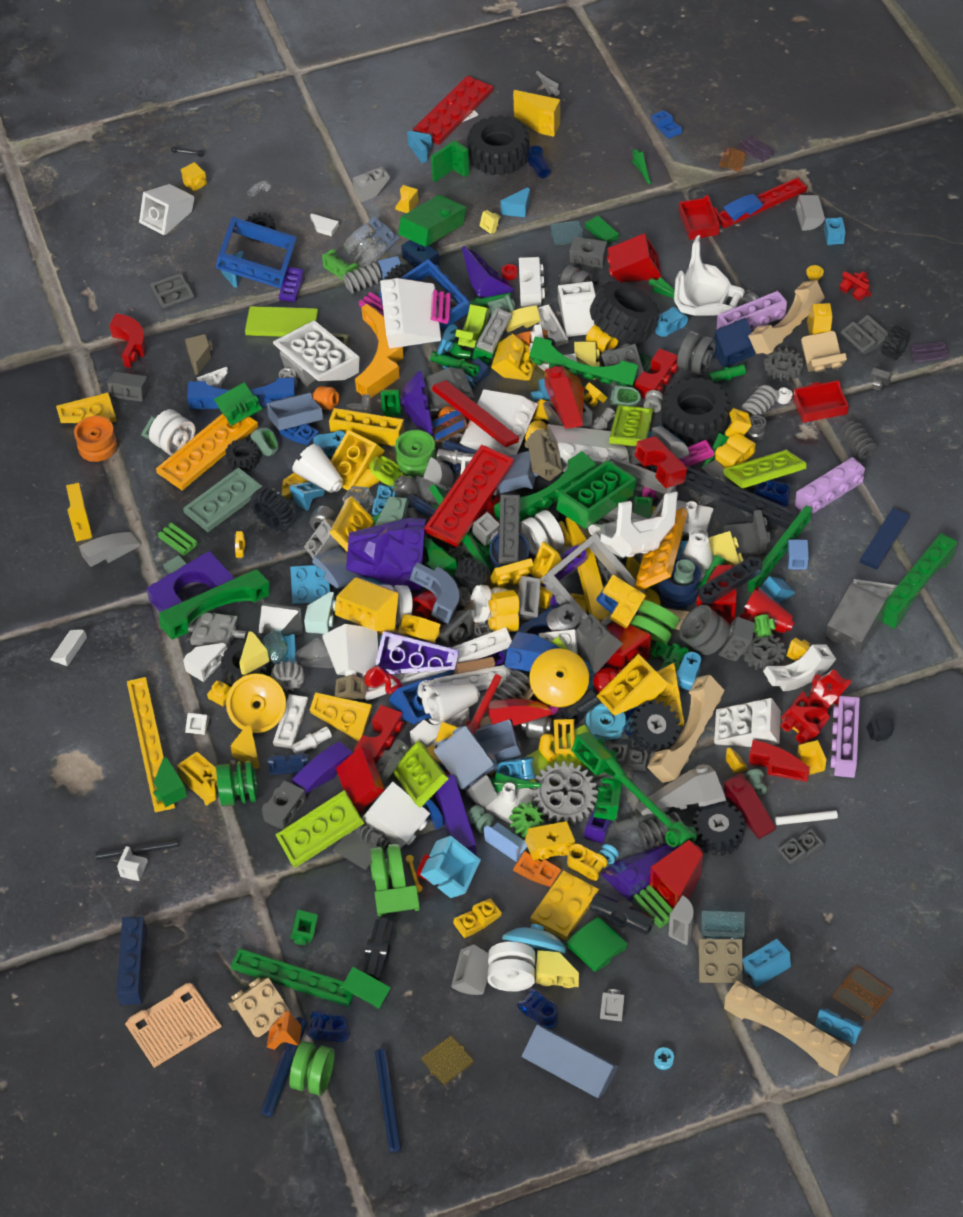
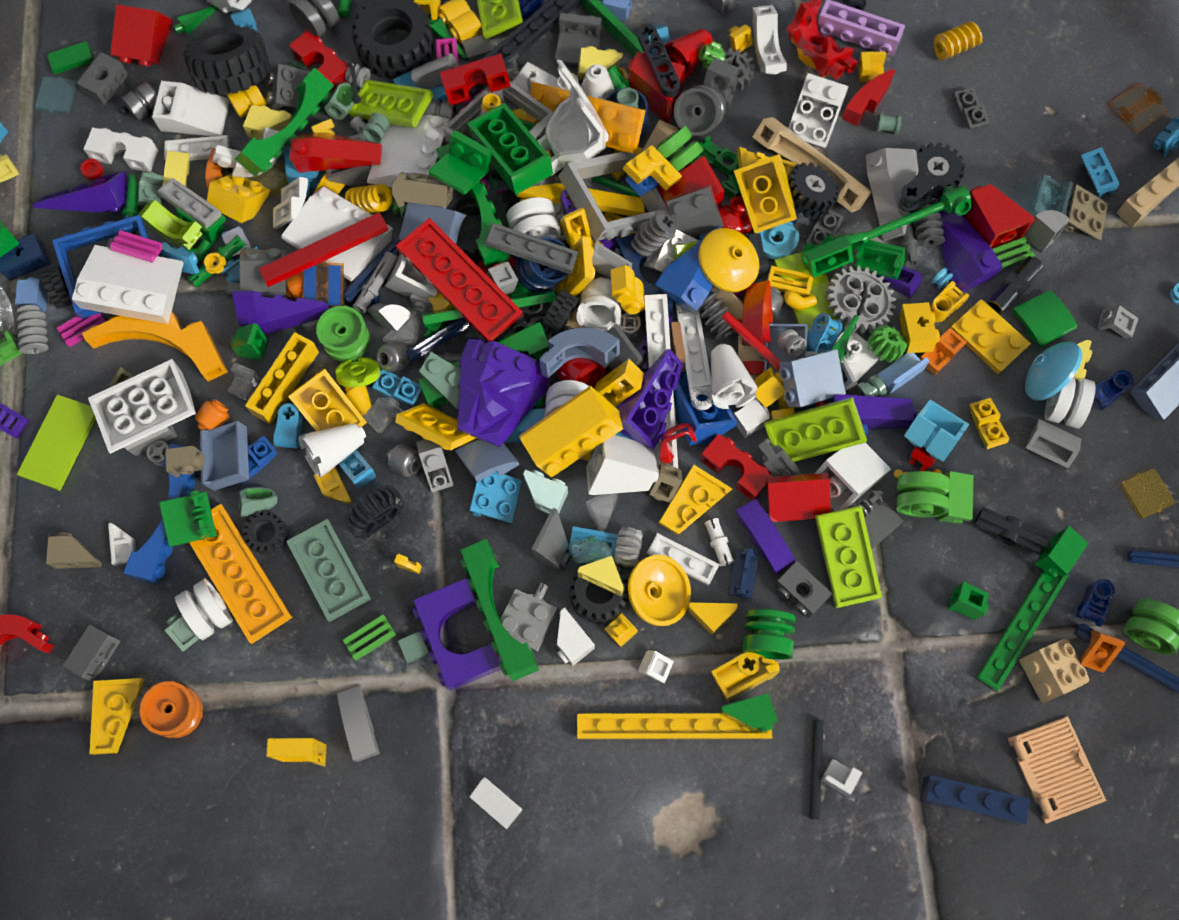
camera: 75 degrees left, 20 degrees up
dark azure piece [676,652,701,691] -> none
dark red slope [723,773,776,839] -> none
yellow slope [726,747,748,774] -> none
white bar [775,810,838,825] -> none
none -> dark tan brick [166,446,205,478]
none -> yellow plate [204,253,226,274]
none -> white slope [273,177,308,229]
none -> black hinge [348,60,361,104]
none -> sand green wheel [362,113,390,143]
none -> green bracket [429,130,492,194]
none -> yellow plate [481,94,502,112]
none -> light grey wheel [778,329,807,358]
none -> black piece [899,171,941,212]
none -> yellow piece [934,21,982,61]

